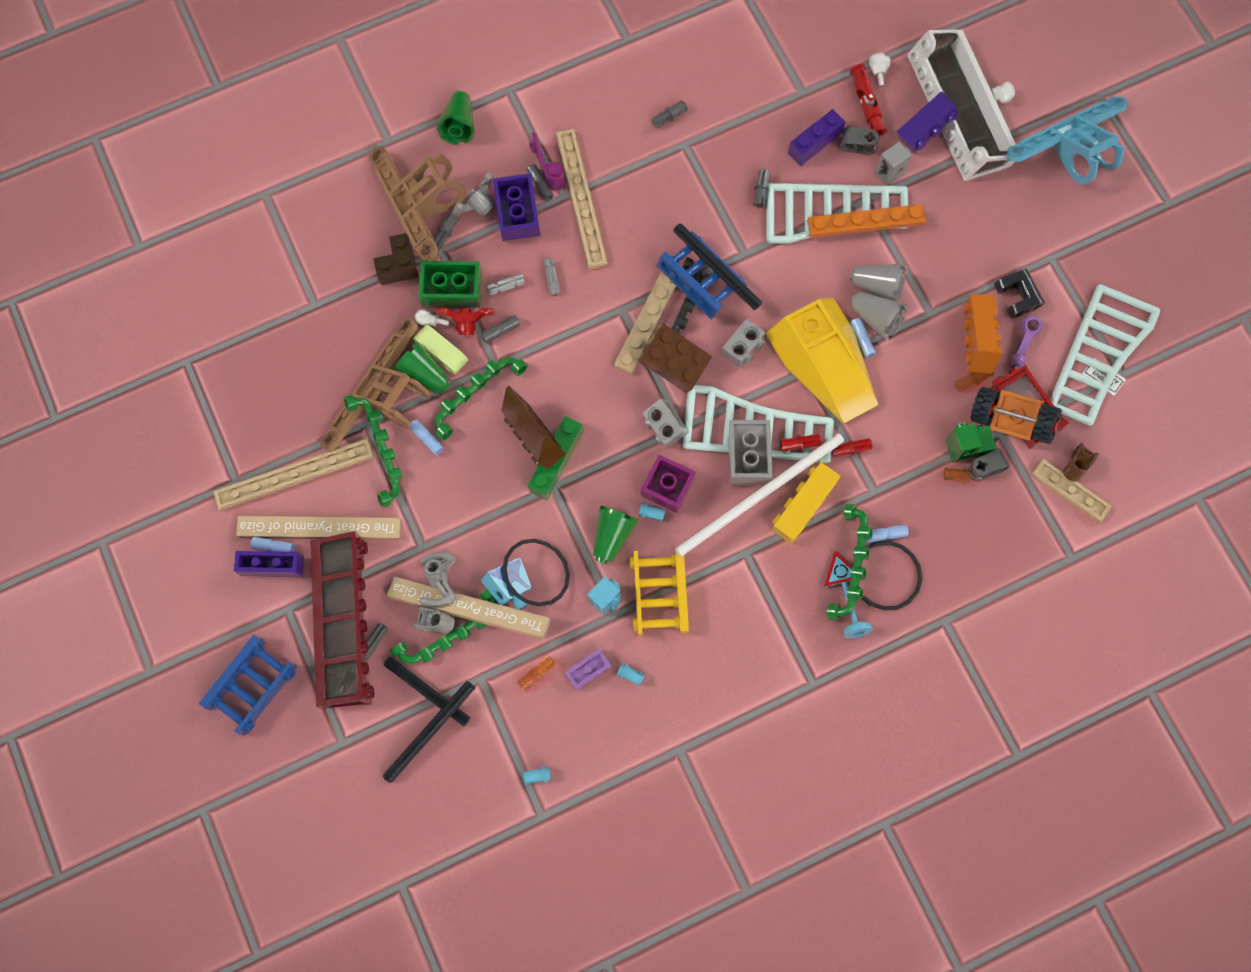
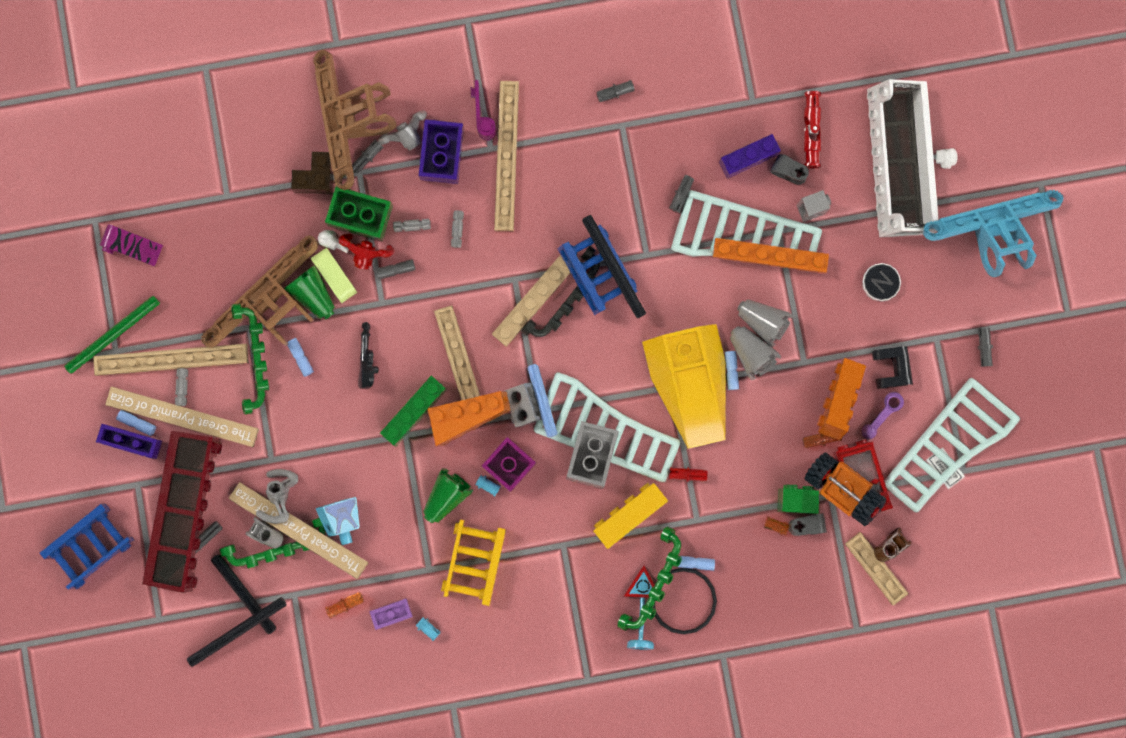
camera: 10 degrees right, 10 degrees up
green bar [435,357,528,441] -> none
green cone [436,91,475,145] -> none
reddish brown slope [501,386,566,470] -> none
black piece [502,539,570,607] -> none
medium azure pin [523,766,551,785] -> none
dark grey piece [526,164,554,202] -> none
medium azure brick [587,577,621,616] -> none
reddish brown brick [637,323,712,393] -> none
white piece [675,434,844,557] -> none
light grey brick [721,319,766,369] -> none
red axle [780,434,821,452] -> none
white piece [869,53,890,86] -> none
dark purple brick [896,92,958,153] -> none
none -> green axle [64,296,160,374]
none -> magenta door [99,224,163,267]
none -> light grey axle [175,368,188,406]
none -> black piece [358,322,379,390]
none -> orange wedge [428,391,511,446]
none -> tan tile [434,305,480,400]
none -> light blue axle [528,364,557,437]
none -> black tile [862,263,901,301]
none -> dark grey pin [977,328,993,367]

